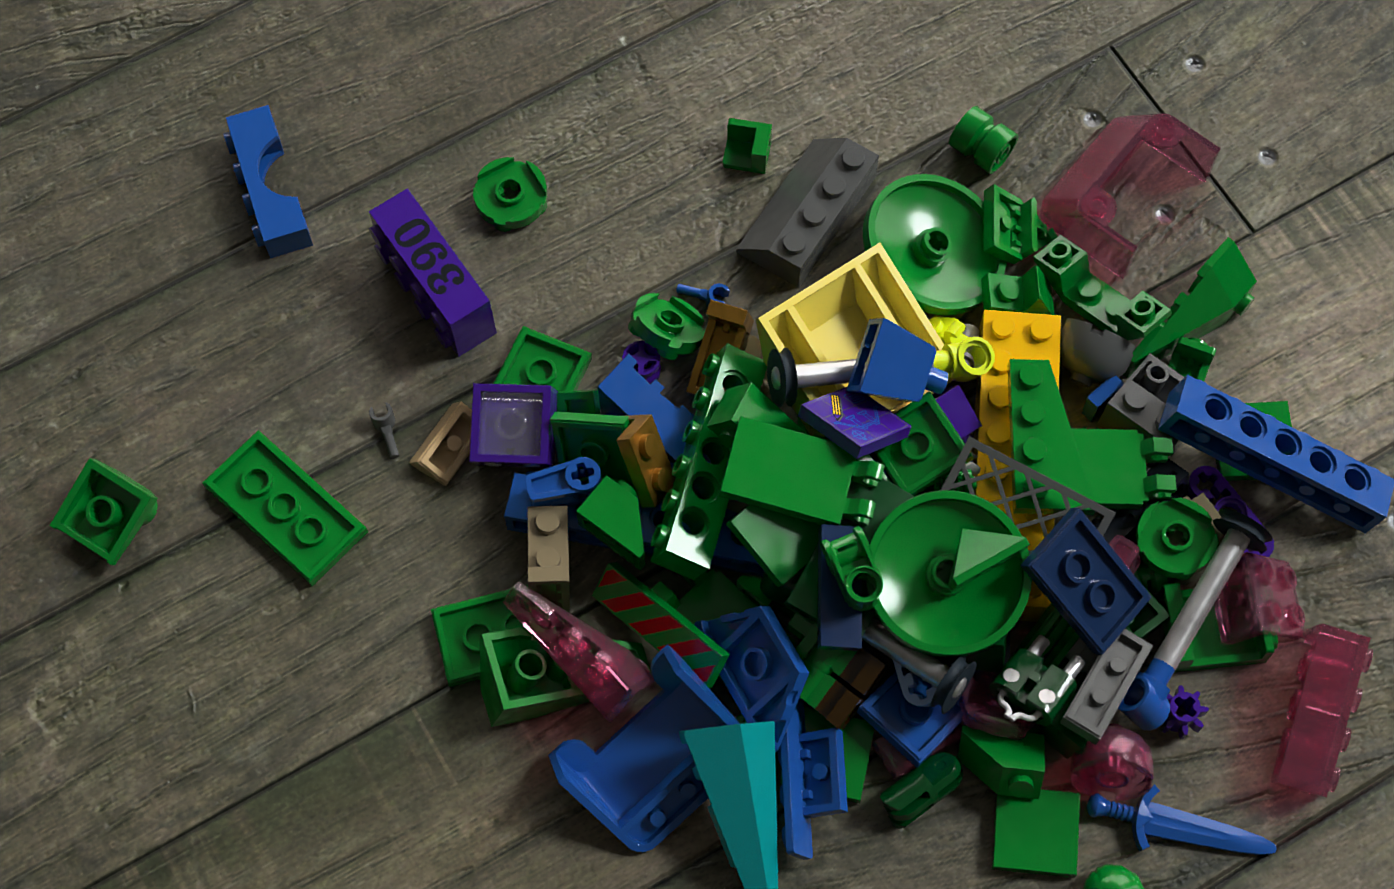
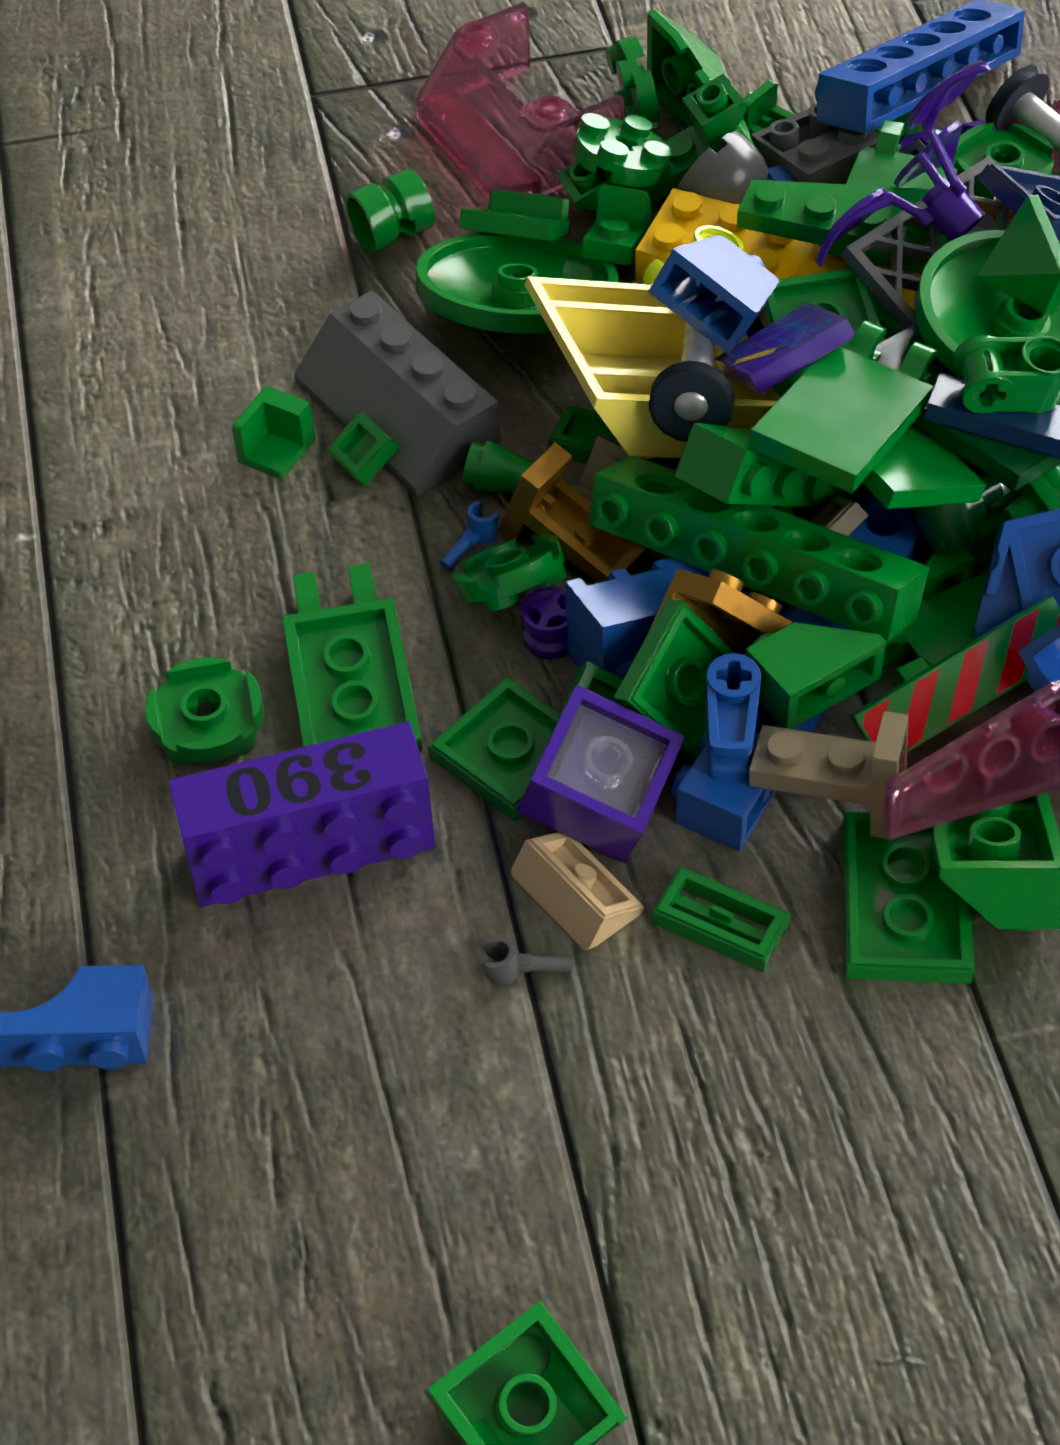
camera: 70 degrees left, 15 degrees down
green tile [202,430,368,586] -> none
none -> green tile [282,563,423,751]
none -> green tile [326,410,401,486]
none -> green cone [462,439,534,493]
none -> green plate [572,113,672,187]
none -> green plate [605,36,660,132]
none -> green tile [652,866,791,972]
none -> dark purple plant [815,60,990,268]

